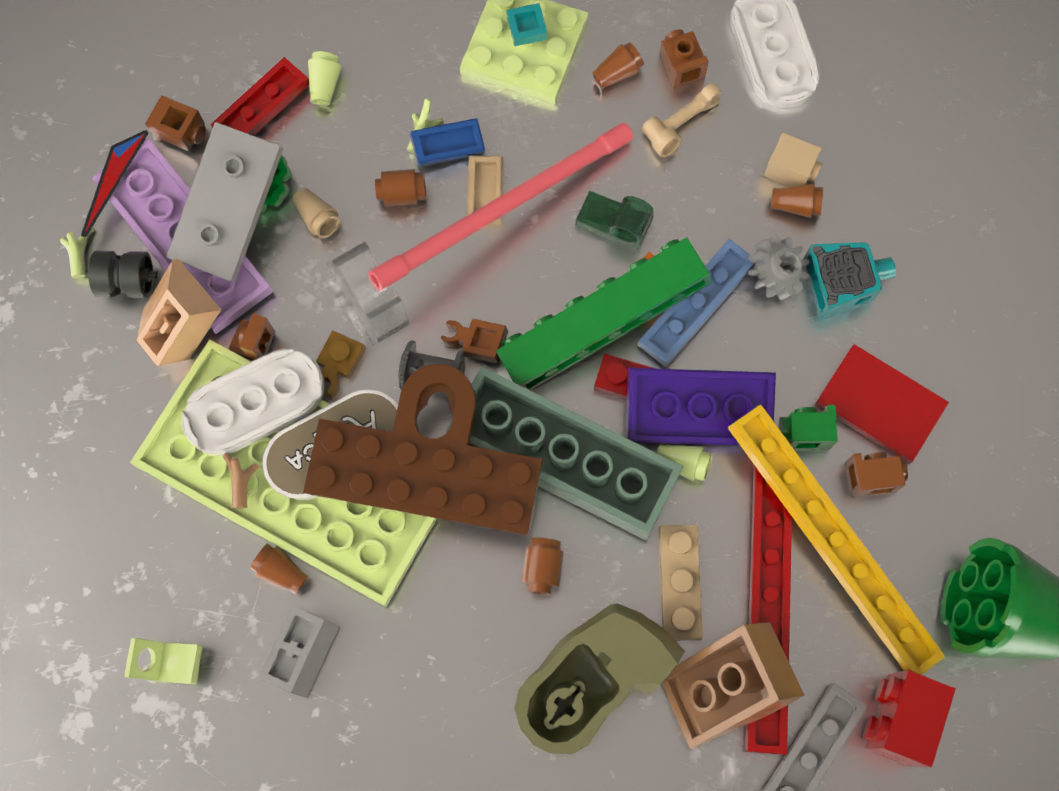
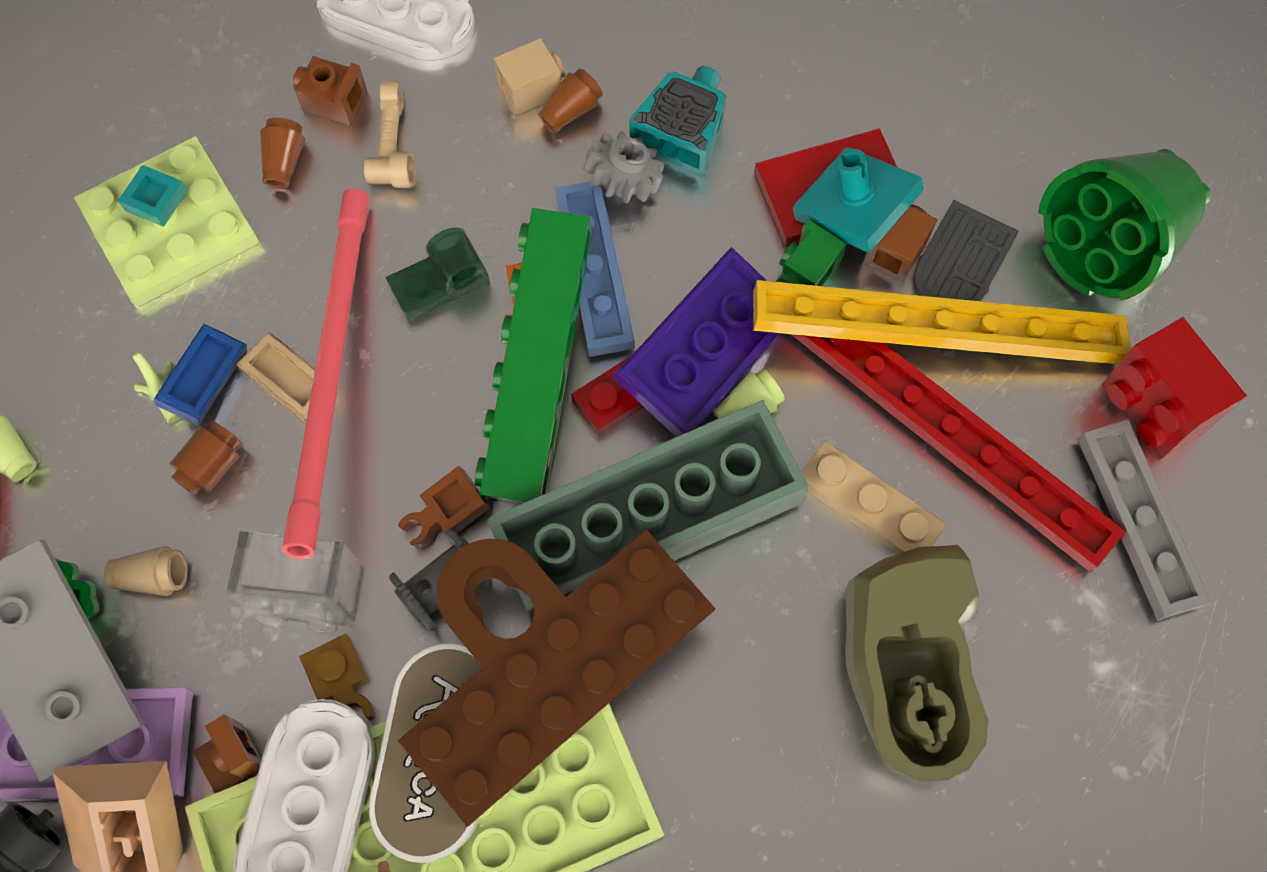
camera: 55 degrees left, 5 degrees down
dark orange brick [522,537,564,595] -> none
medium nougat slope [662,622,805,749] -> none
none -> teal tile [792,147,924,253]
none -> dark grey window [913,200,1019,301]

